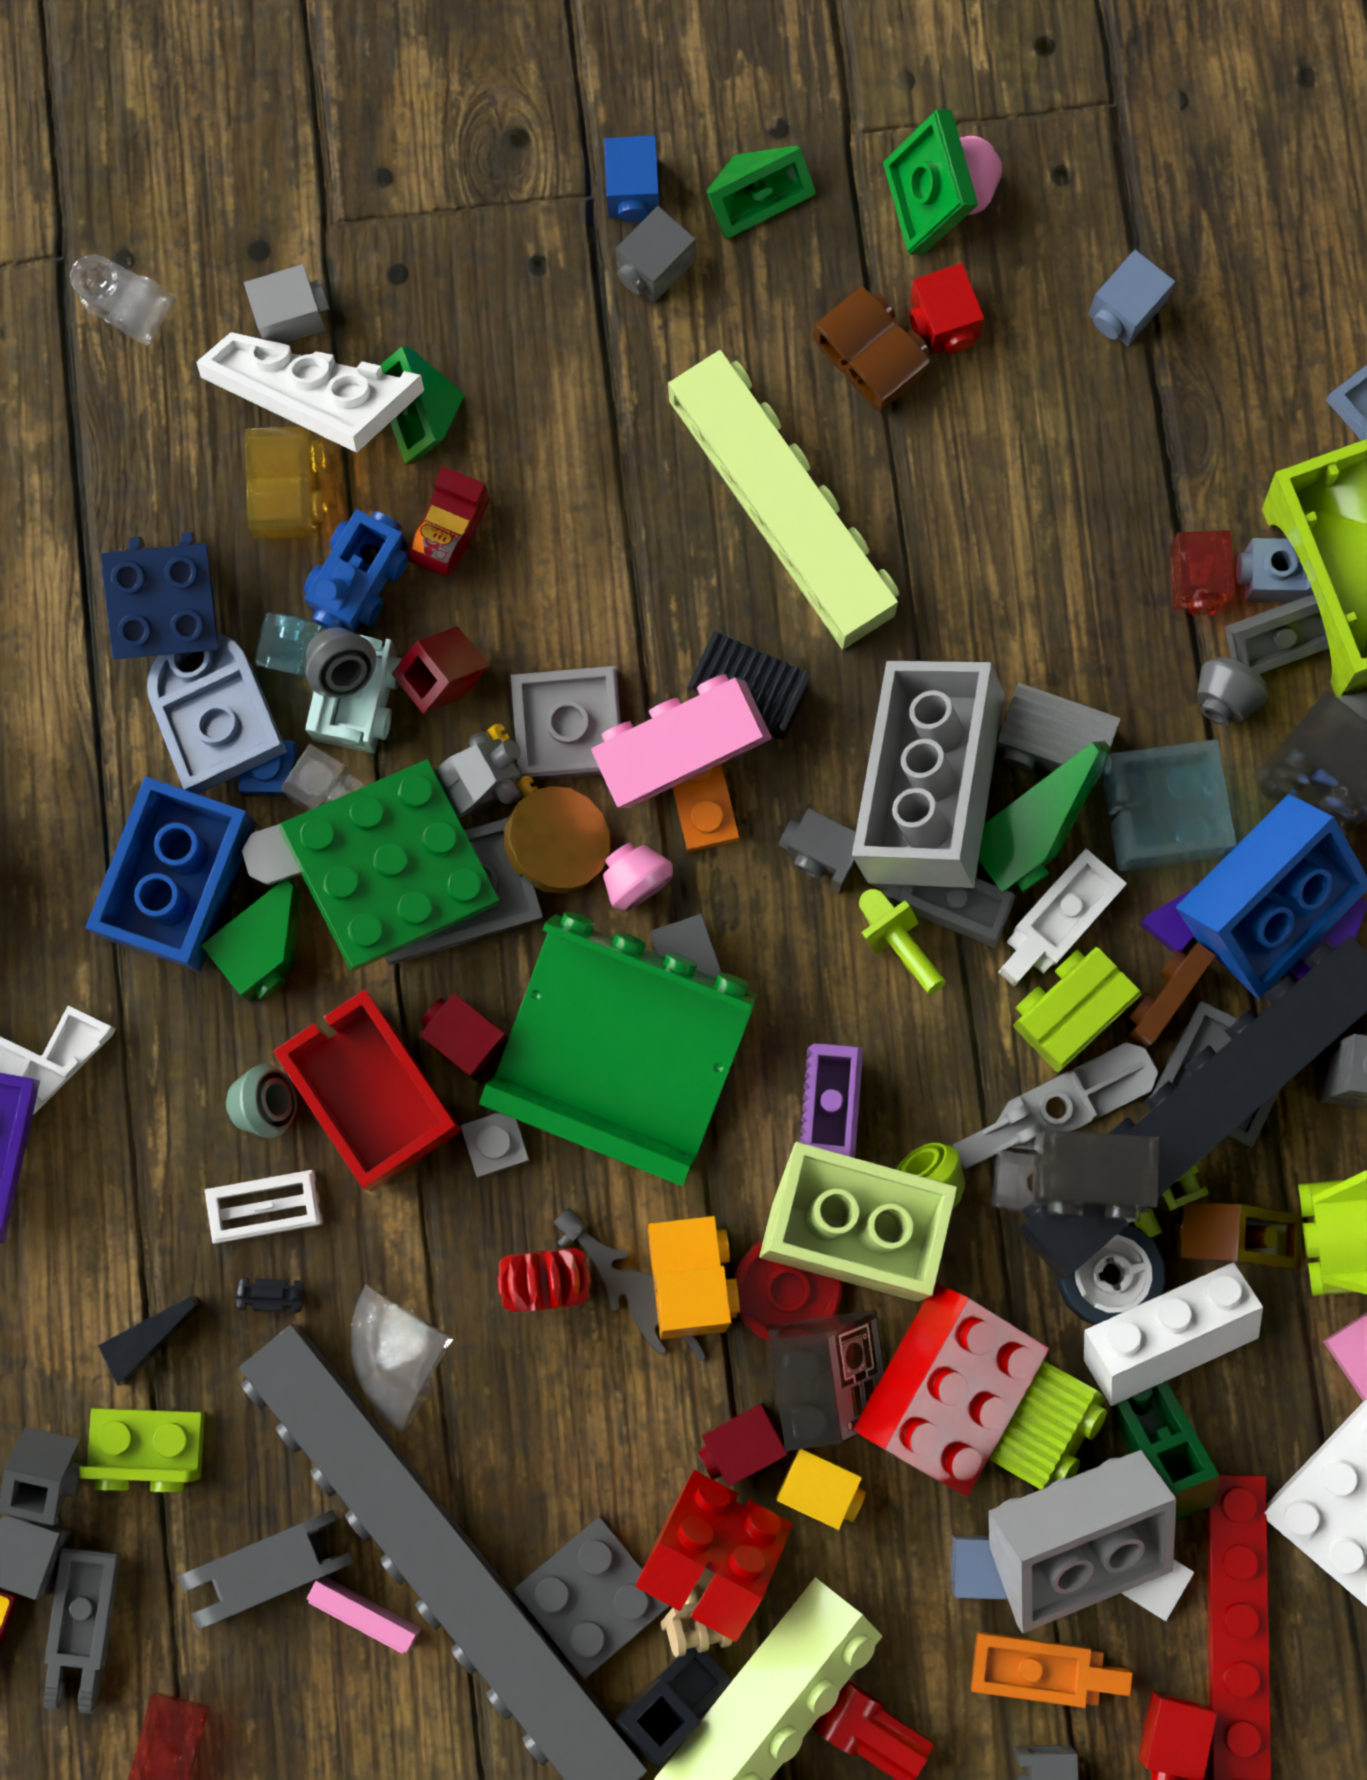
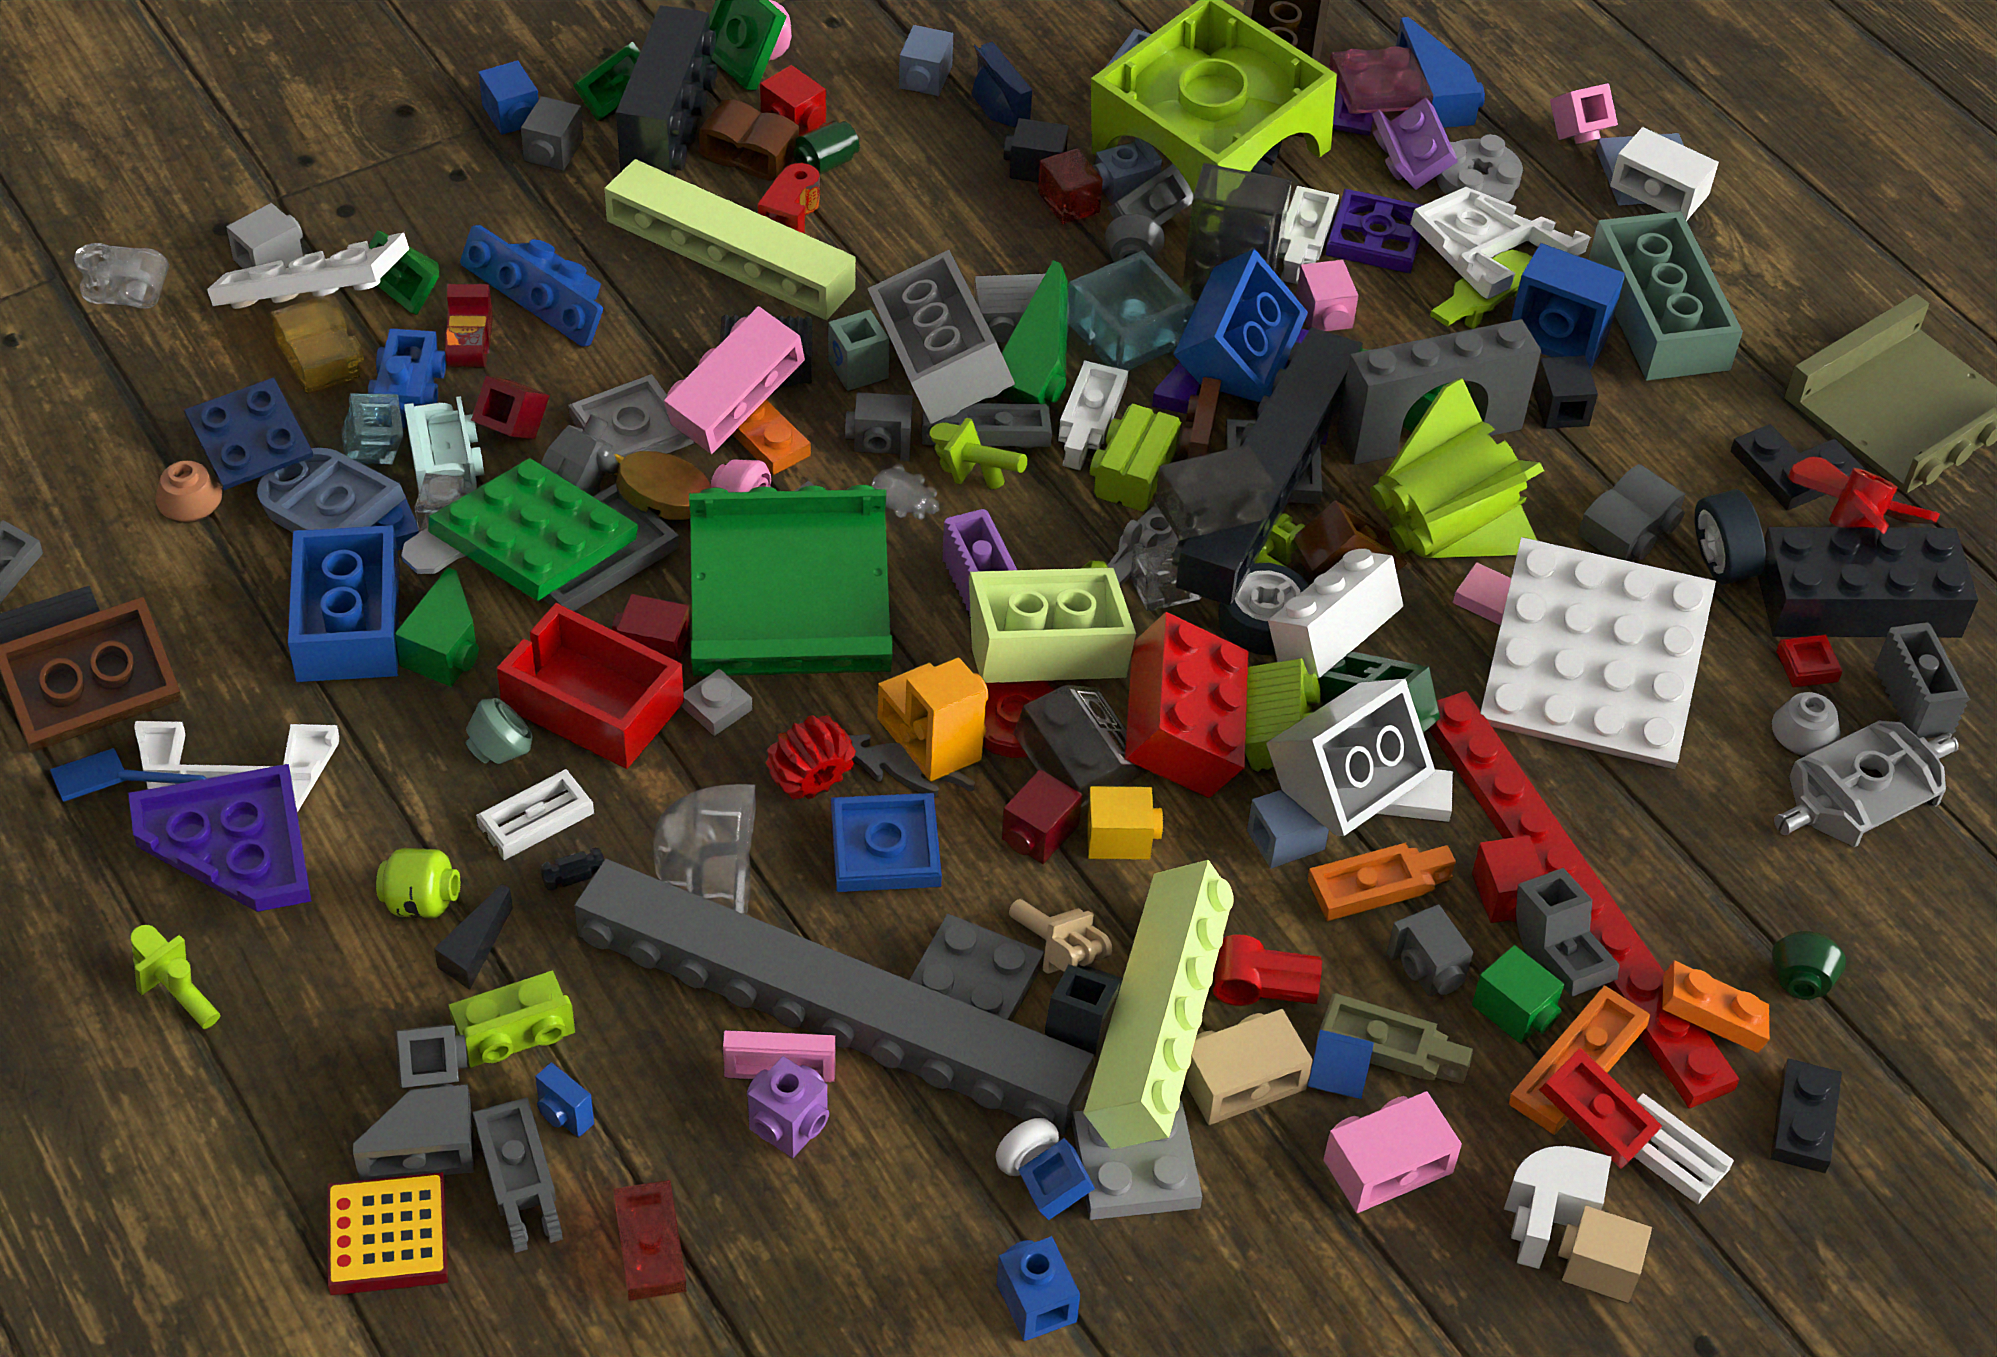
camera: 35 degrees left, 30 degrees down
dark grey piece [177,1510,354,1630] -> none
dark grey cone [306,627,377,698] -> none
red piece [635,1470,793,1642] -> none
none -> nougat cone [155,461,222,523]
none -> lime head [376,848,460,919]
none -> blue bracket [460,225,603,346]
none -> blue plate [535,1062,594,1138]
none -> black brick [616,5,717,177]
none -> medium lavender brick [747,1056,829,1158]
none -> red leg [758,163,820,234]
none -> dark green brick [793,121,860,175]
none -> sand green brick [828,310,889,391]
none -> blue plate [831,793,942,892]
none -> clear piece [872,464,939,520]
none -> dark blue slope [972,42,1032,128]
none -> black brick [1003,118,1069,186]

